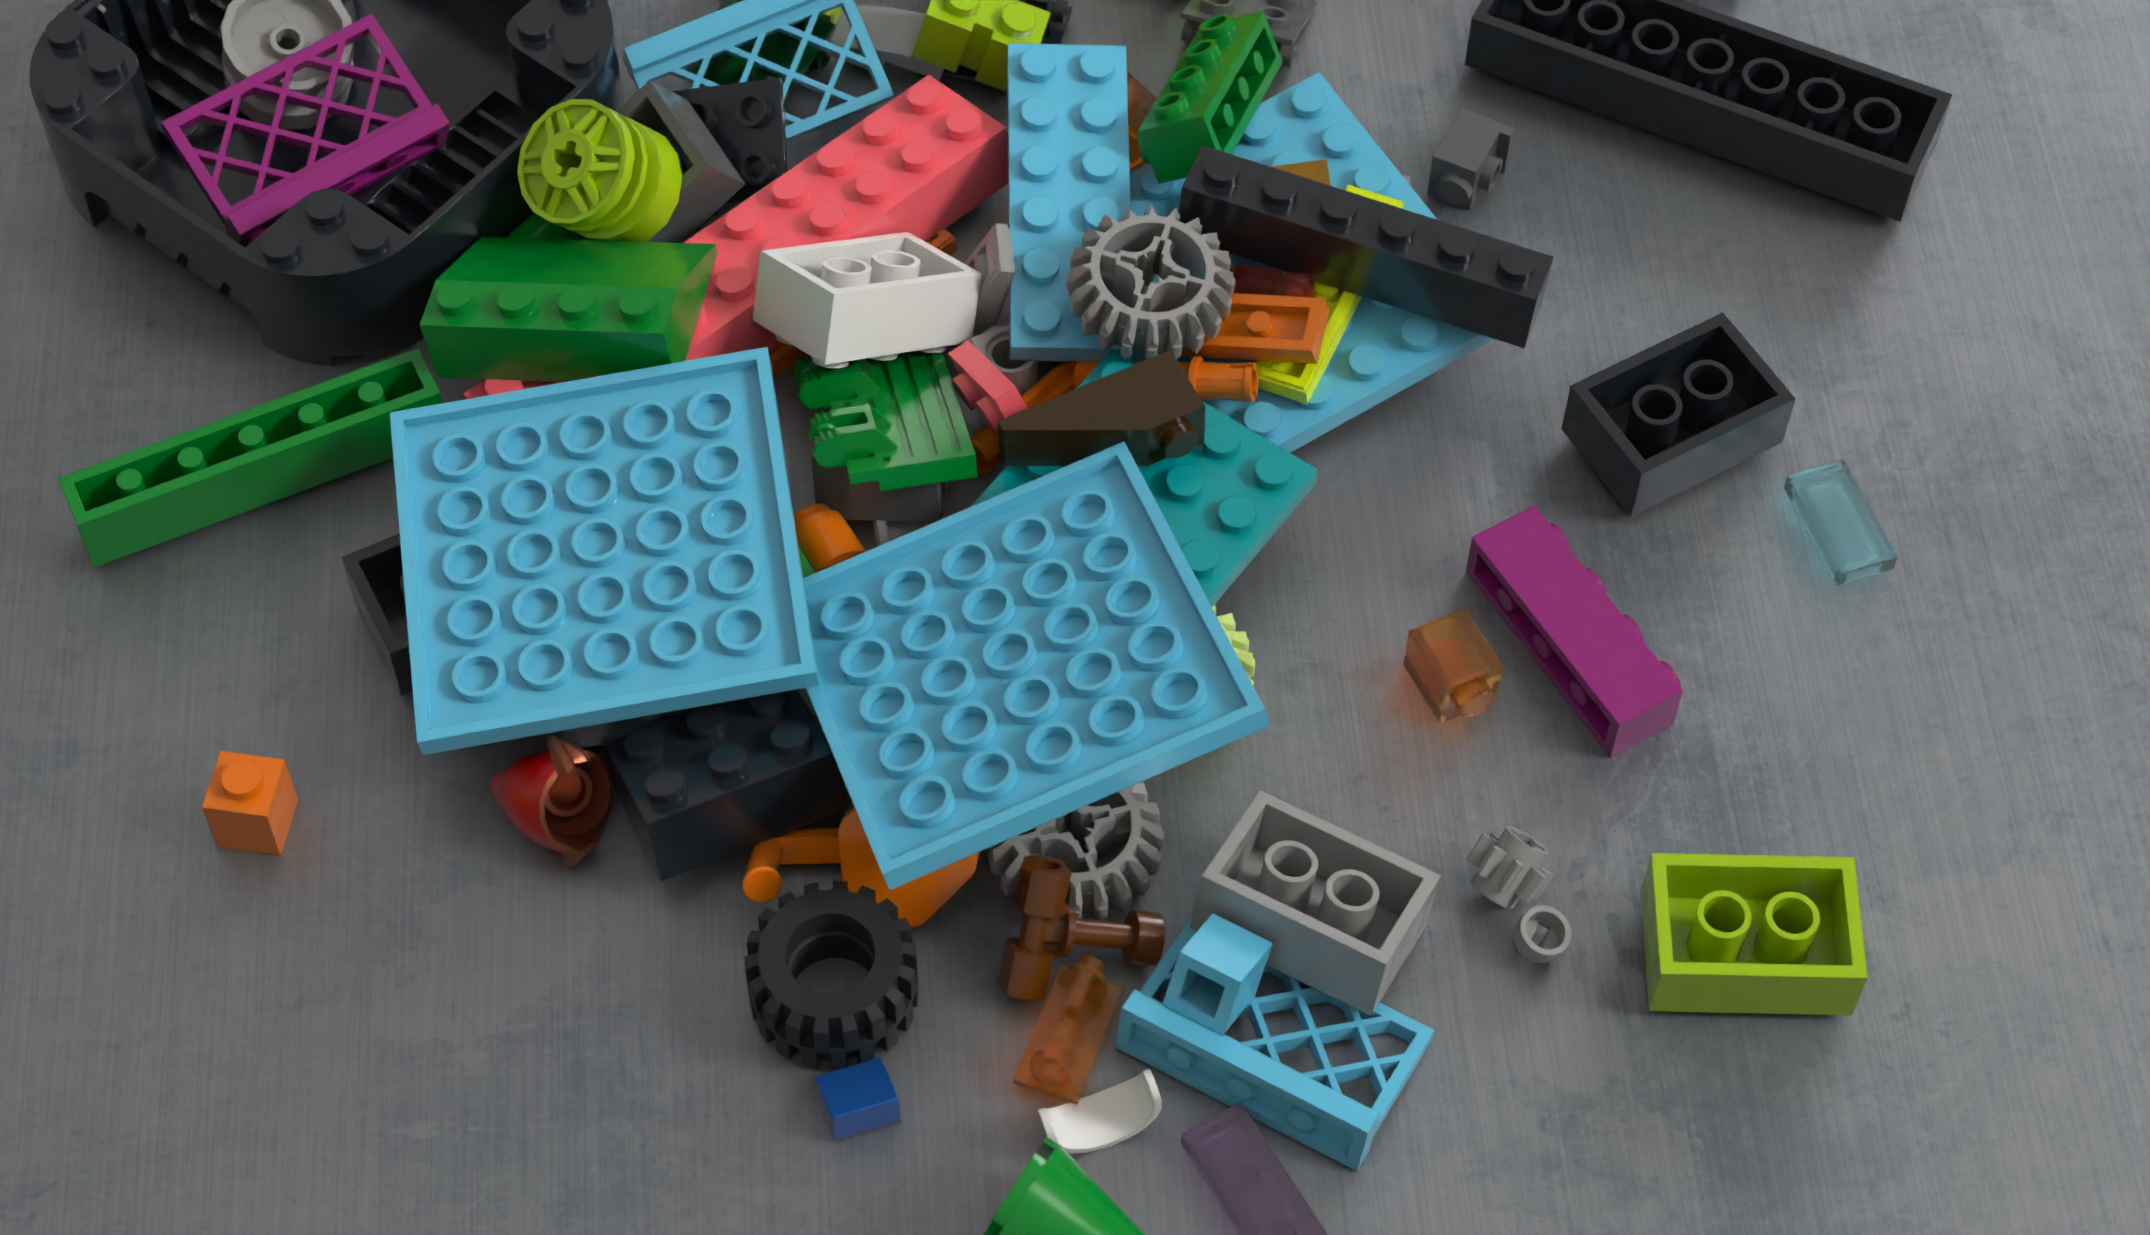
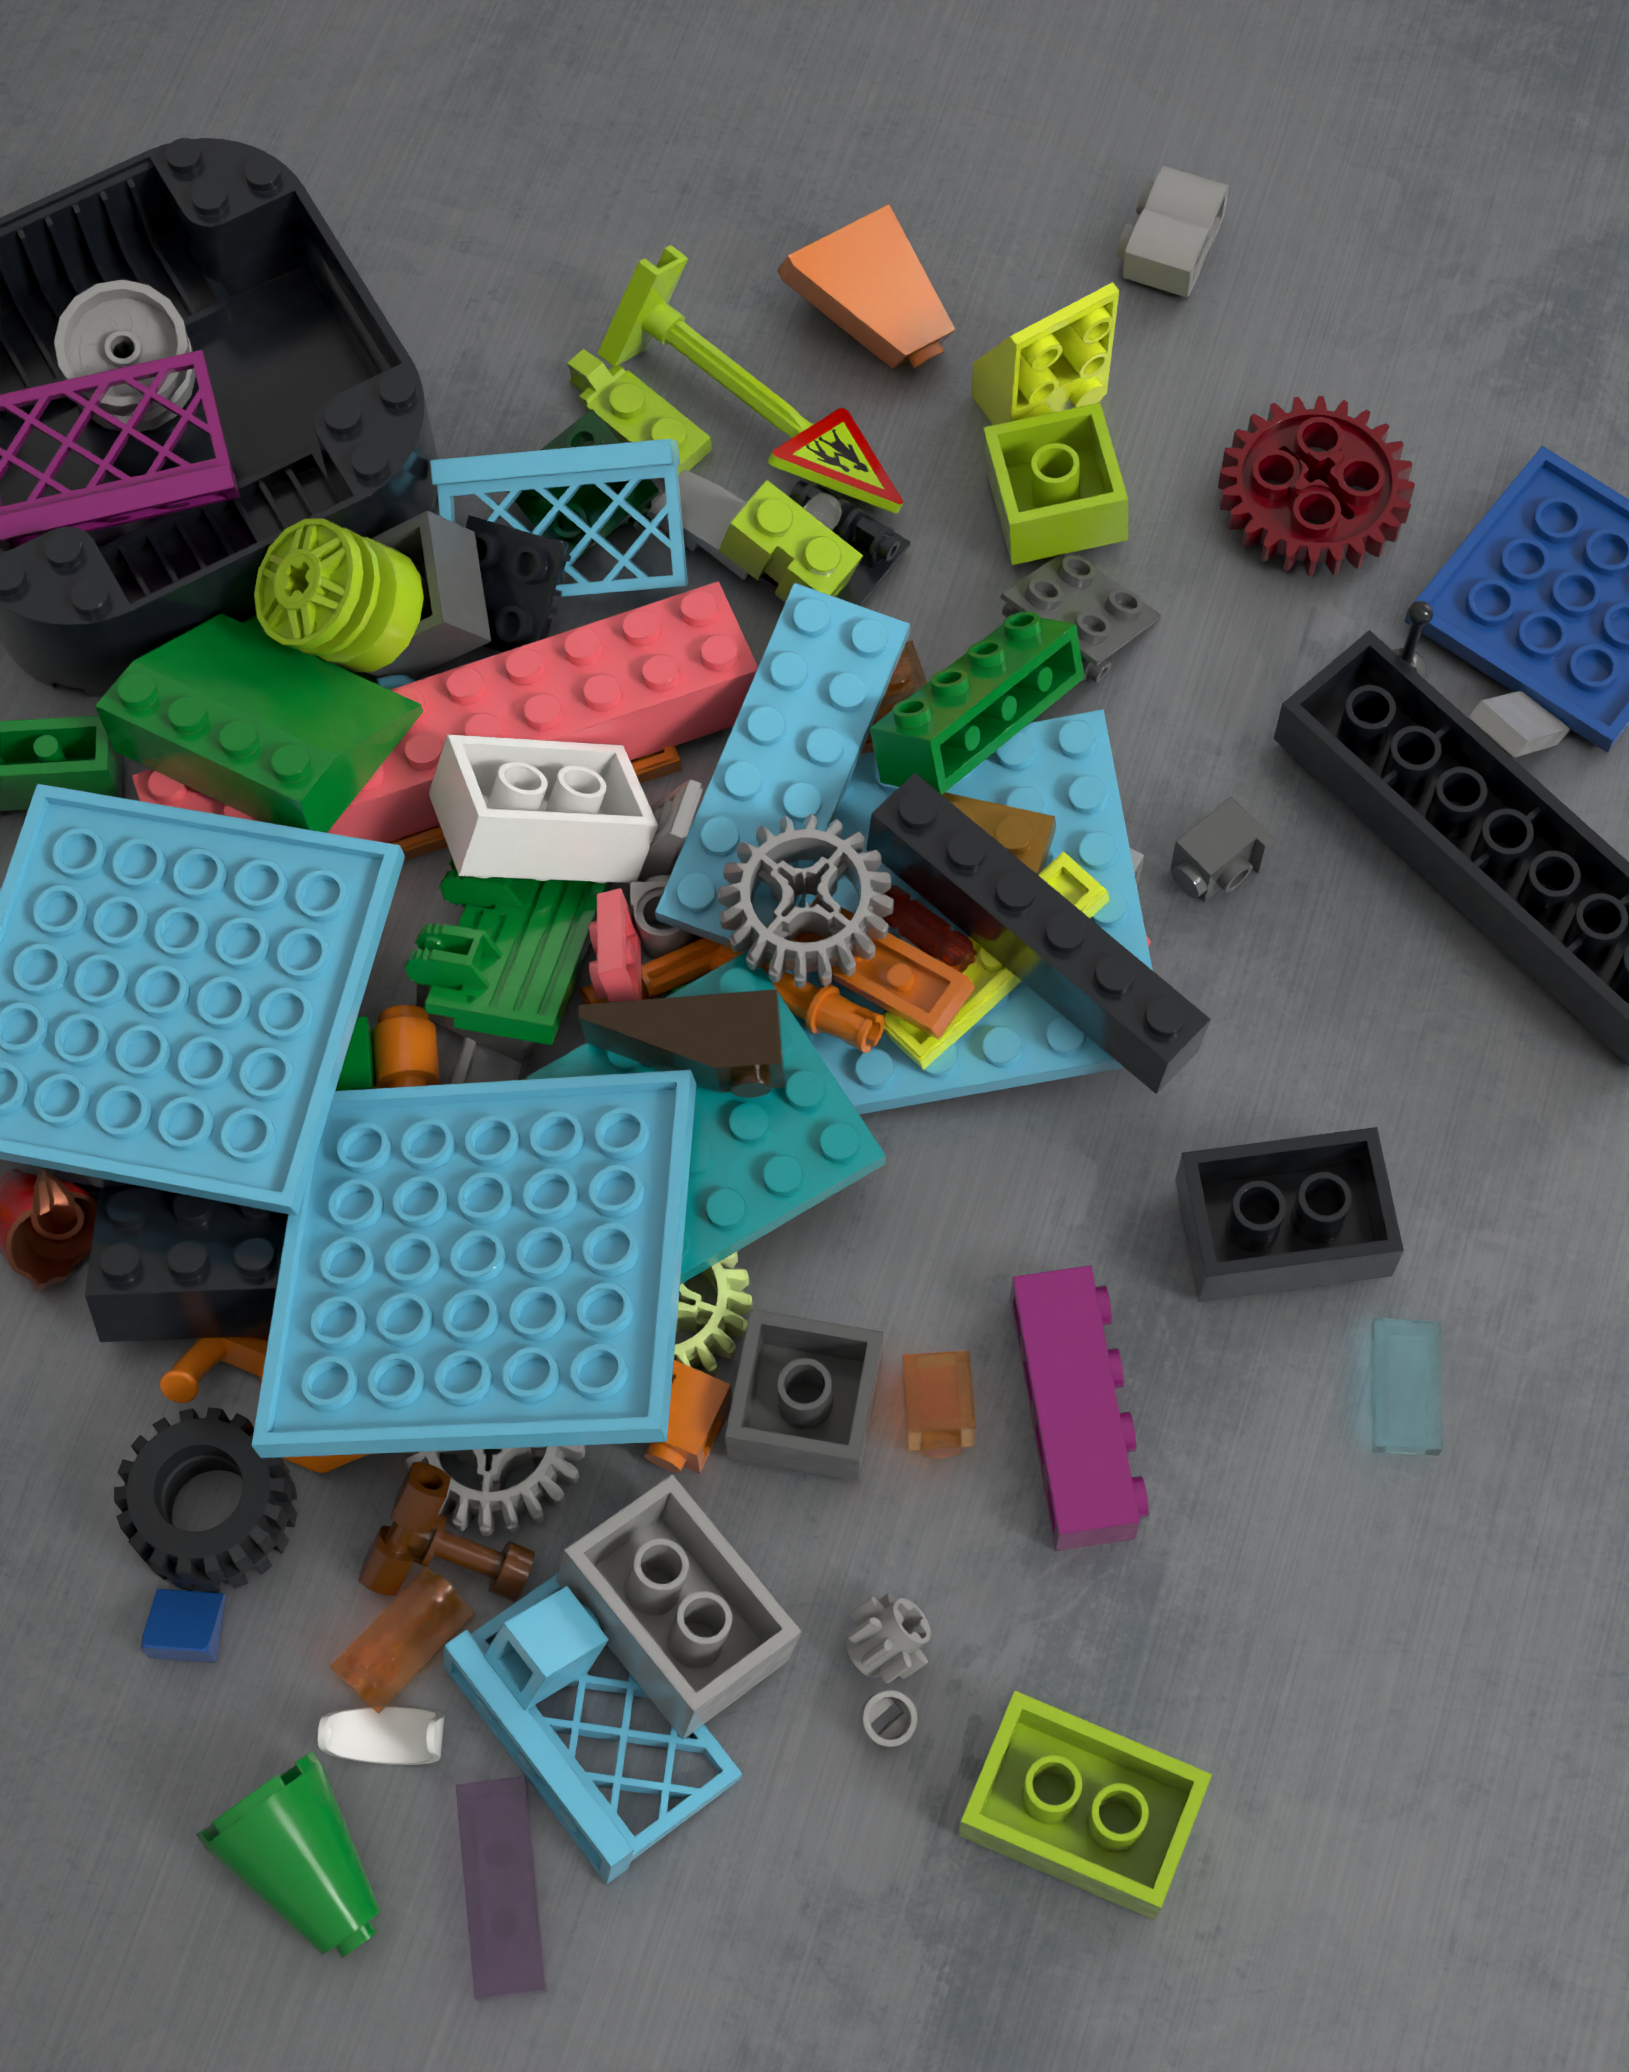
camera: 25 degrees right, 10 degrees up
none -> orange brick [644,1360,733,1474]
none -> dark grey brick [725,1309,883,1482]

